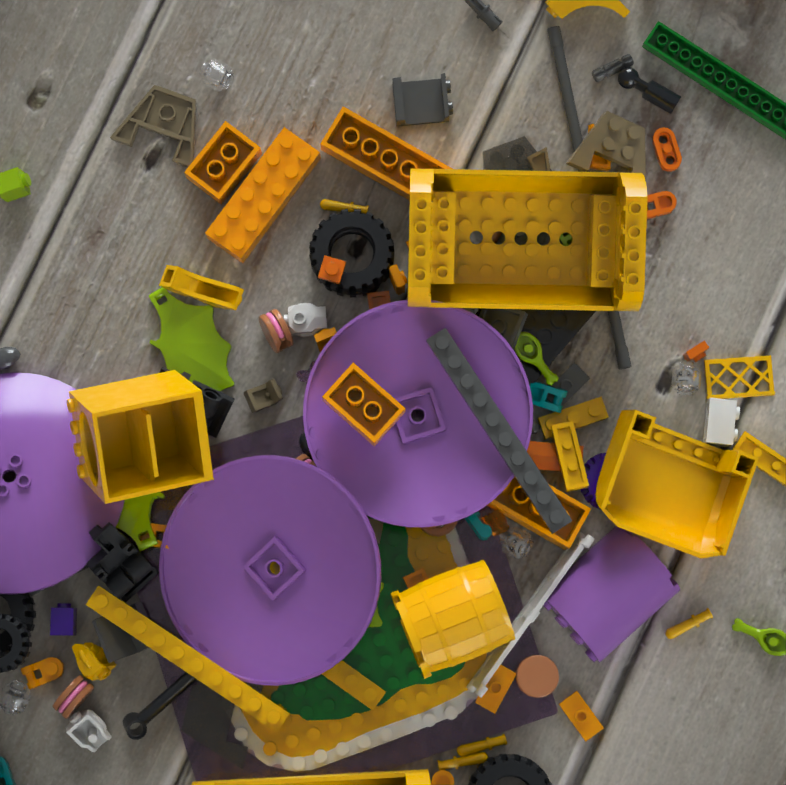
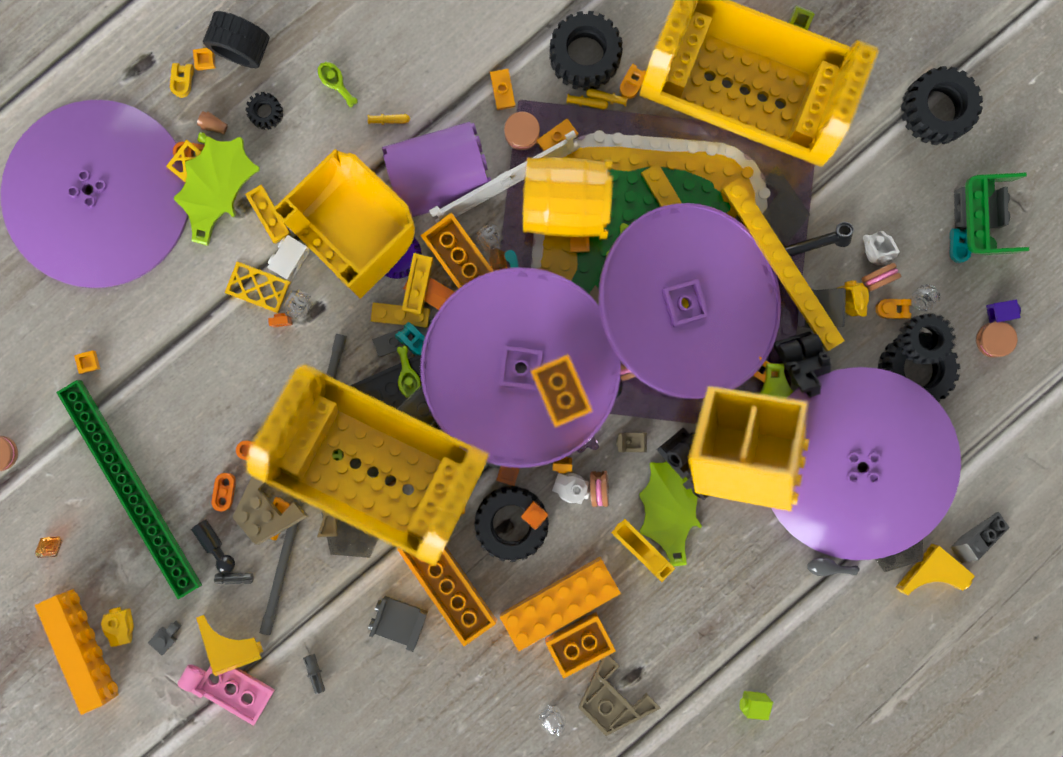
camera: 155 degrees left, 5 degrees up
dark purple brick [50,603,77,636] -> none
yellow piece [320,199,369,214] -> none
light orange plate [389,264,408,295] -> none
dark grey plate [426,328,572,534] -> none

